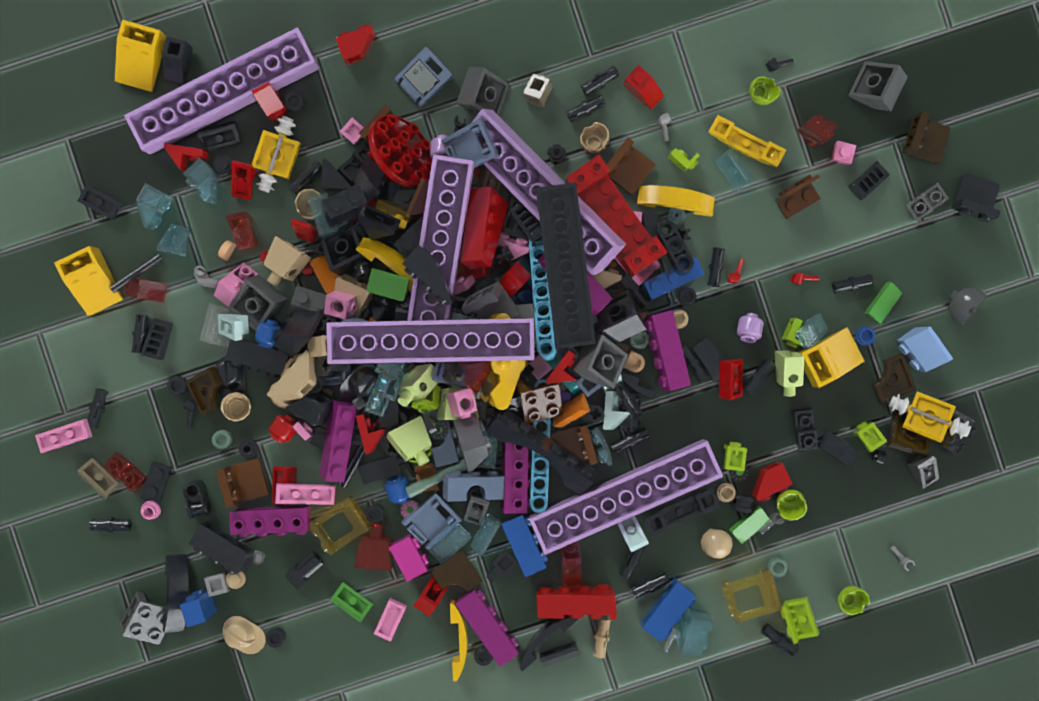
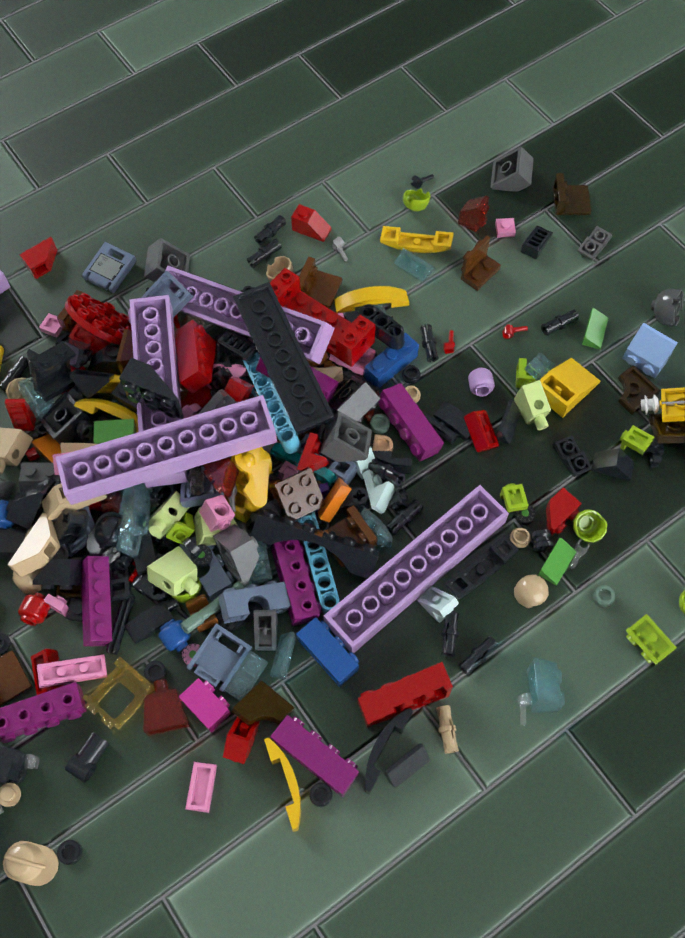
camera: 15 degrees left, 25 degrees down
bright green slope [330,582,374,622] -> none
red slope [356,414,386,454] -> none
black plate [486,548,518,582] -> none
dark tan brick [523,74,553,108] -> none
clear red slope [560,542,582,588] -> none
blue brick [640,578,696,642] -> none
lime bracket [667,148,700,172] -> none
clear yellow window [722,569,782,622] -> none
black pin [761,623,799,656] -> none
blue plate [855,326,875,345] -> none
black bracket [951,173,1001,222] -> none

